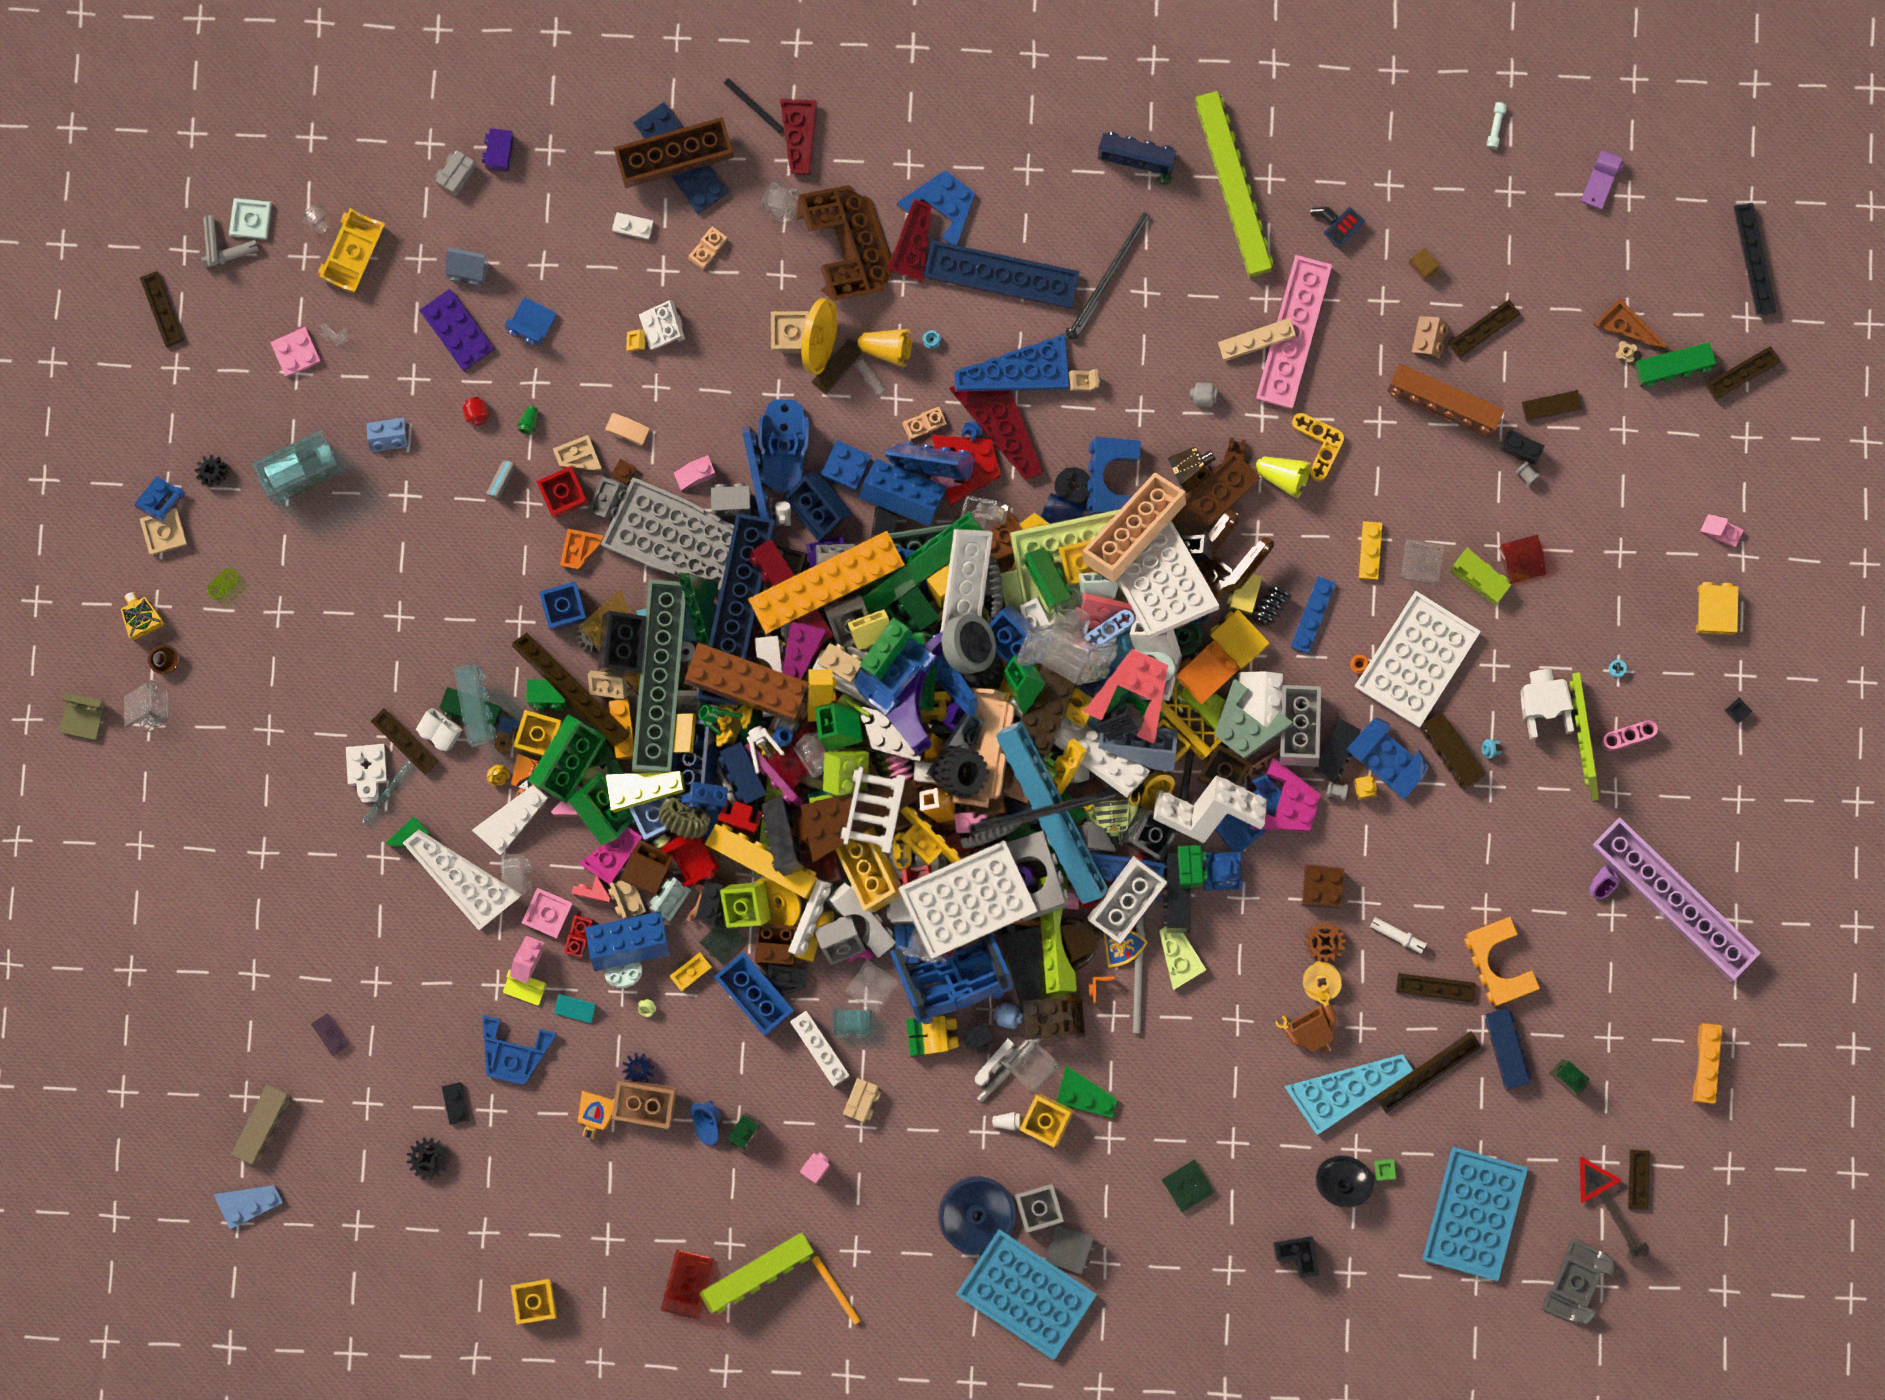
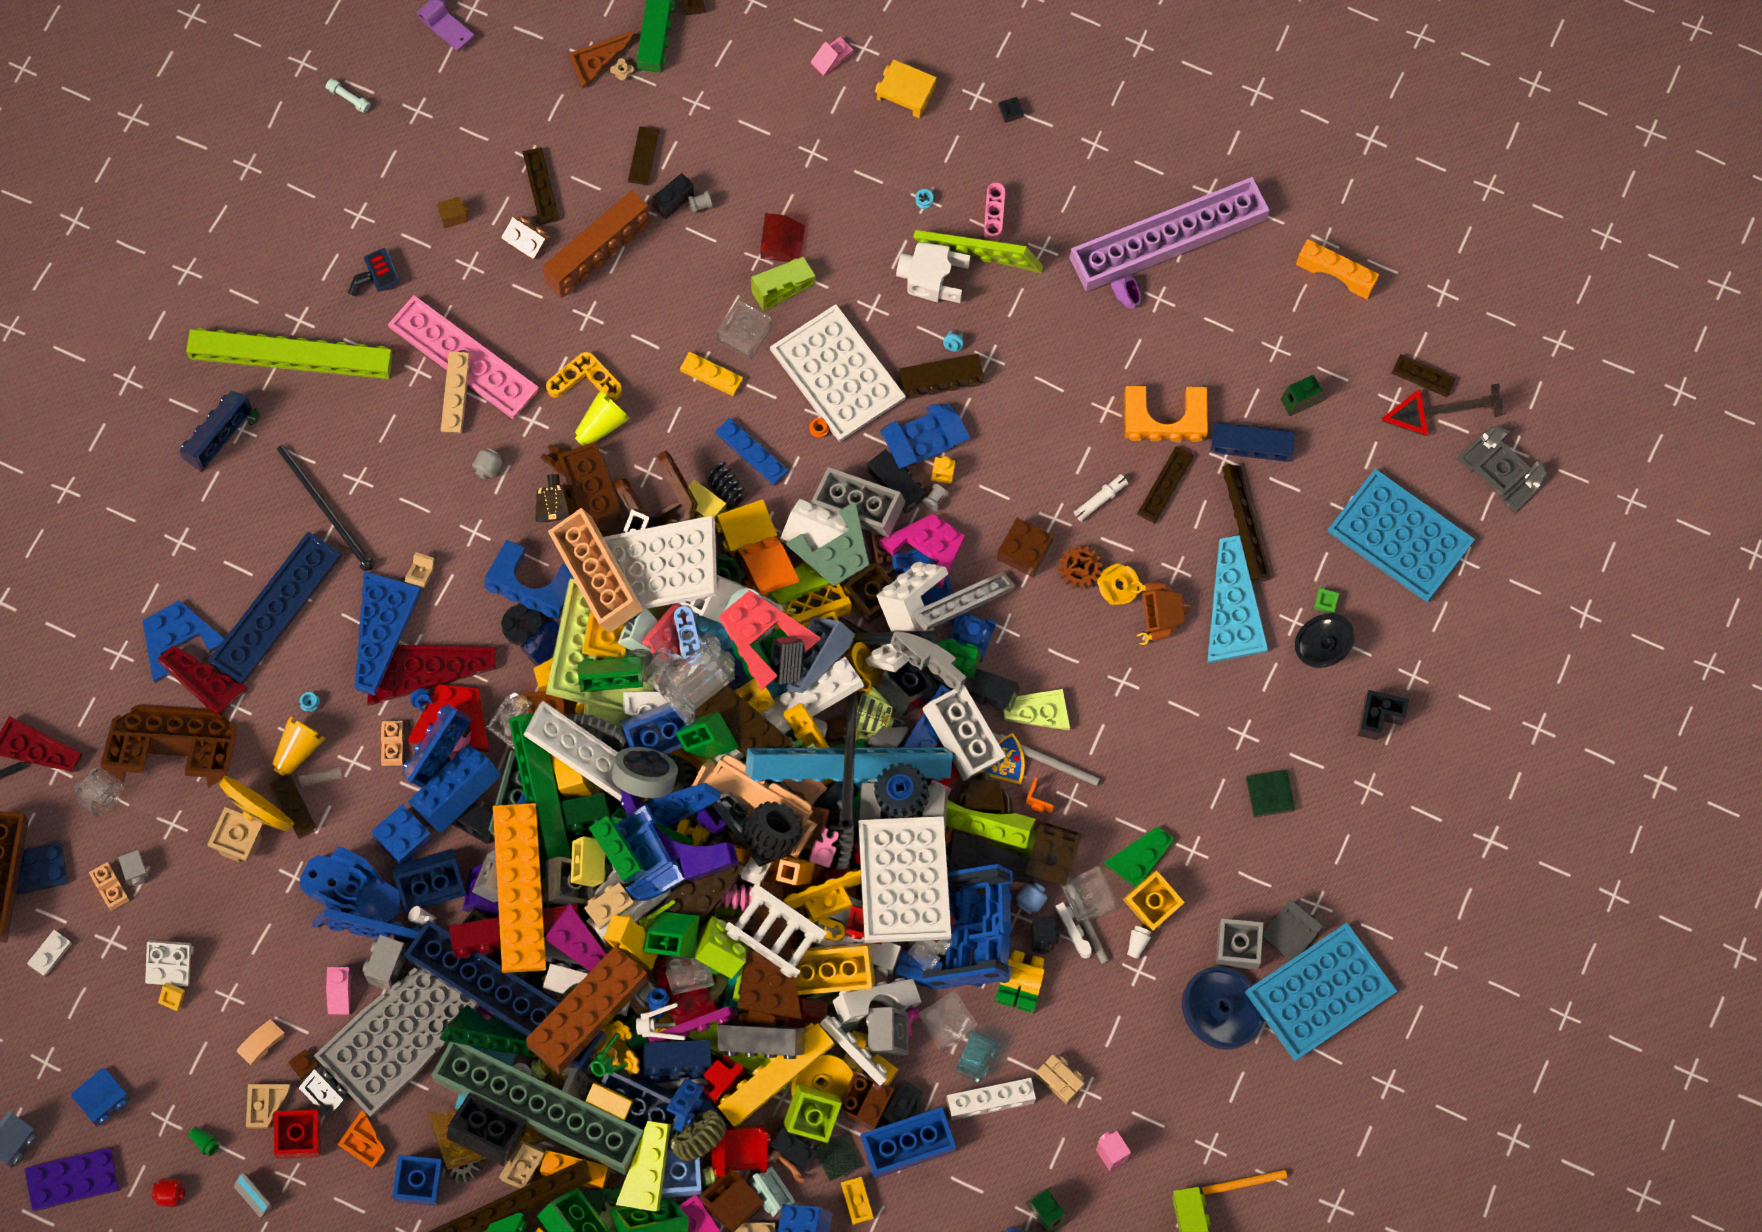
camera: 75 degrees left, 10 degrees down
none -> light grey brick [118,850,149,886]
none -> black axle [853,630,942,645]
none -> black wheel [874,763,929,819]
none -> light grey slope [890,631,966,692]
none -> light grey plate [913,571,1015,631]

